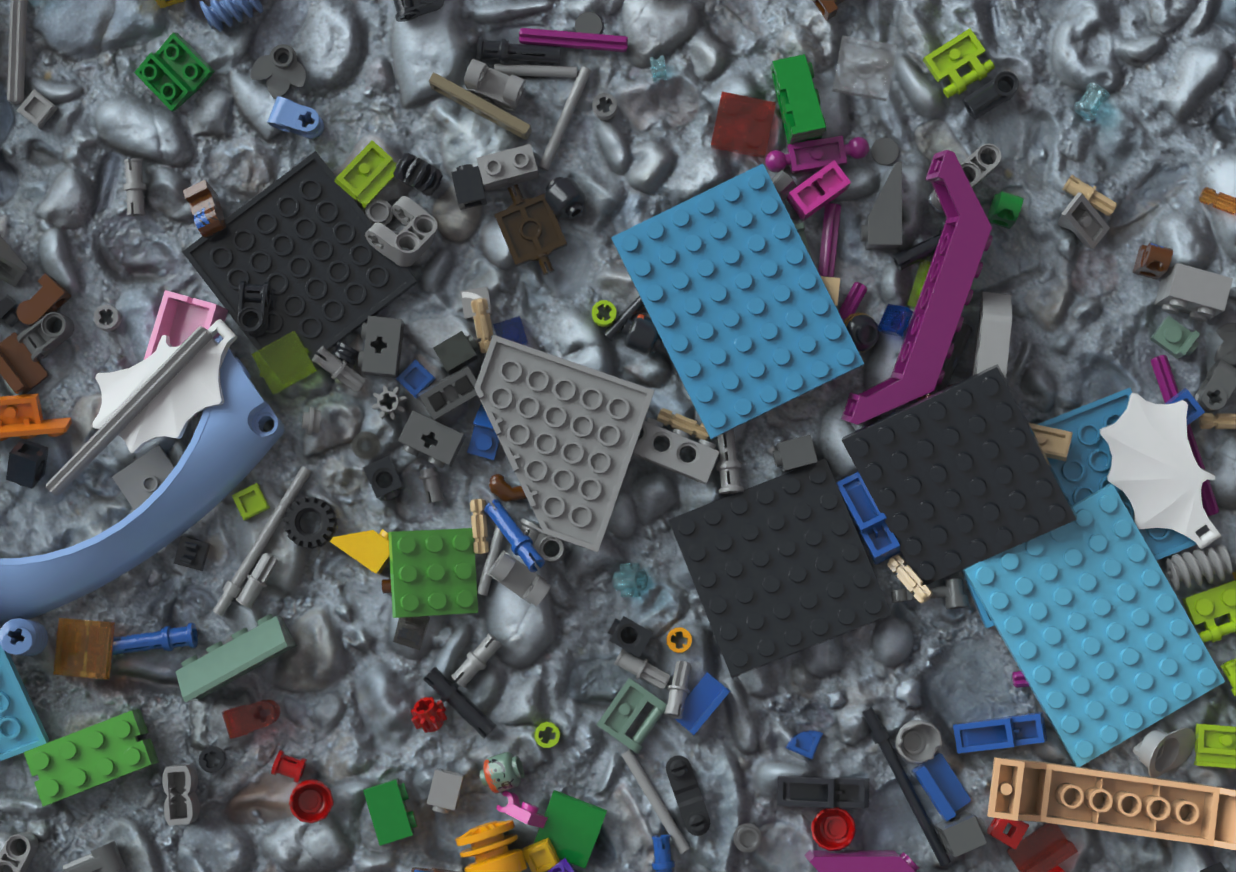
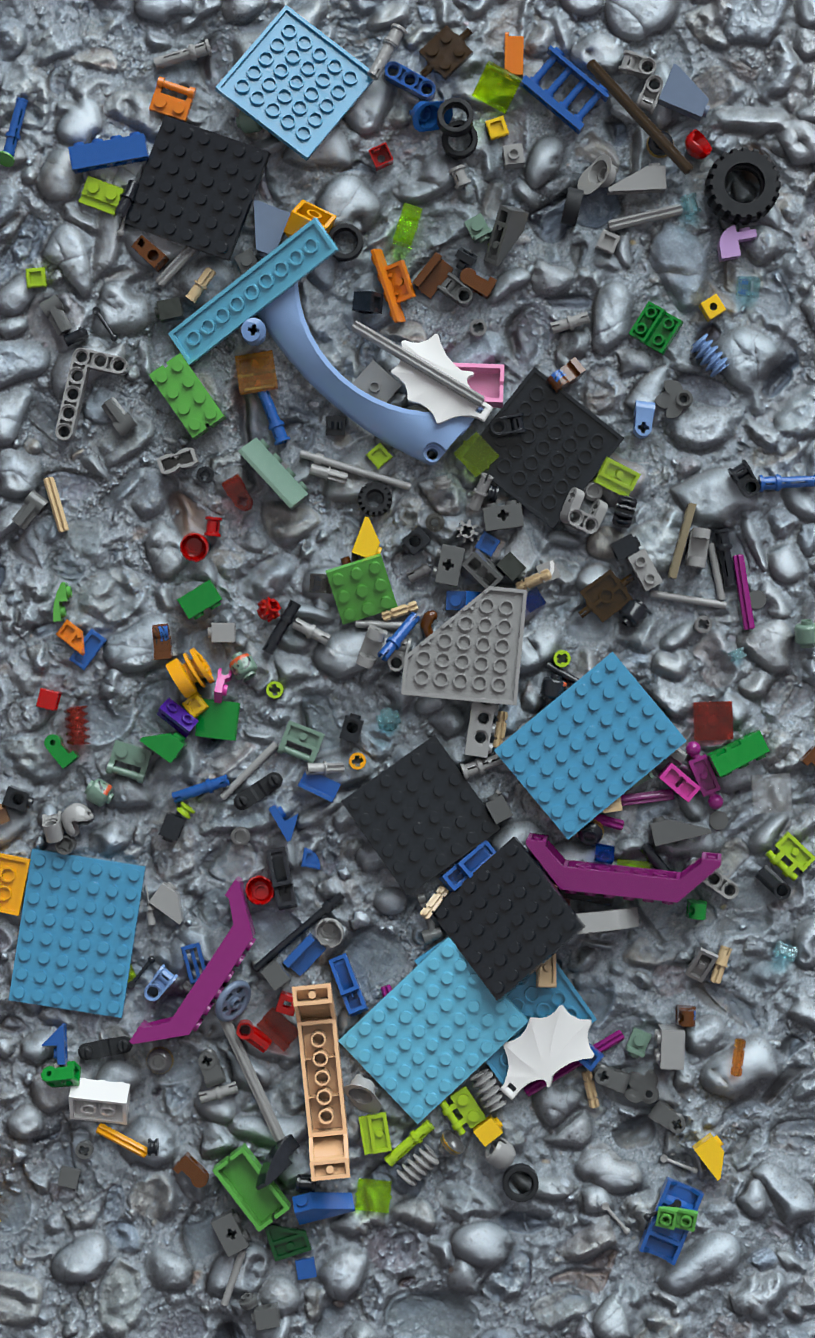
camera: 75 degrees right, 5 degrees up
light grey axle [614,649,670,689] -> none
none -> blue slope [269,804,299,842]

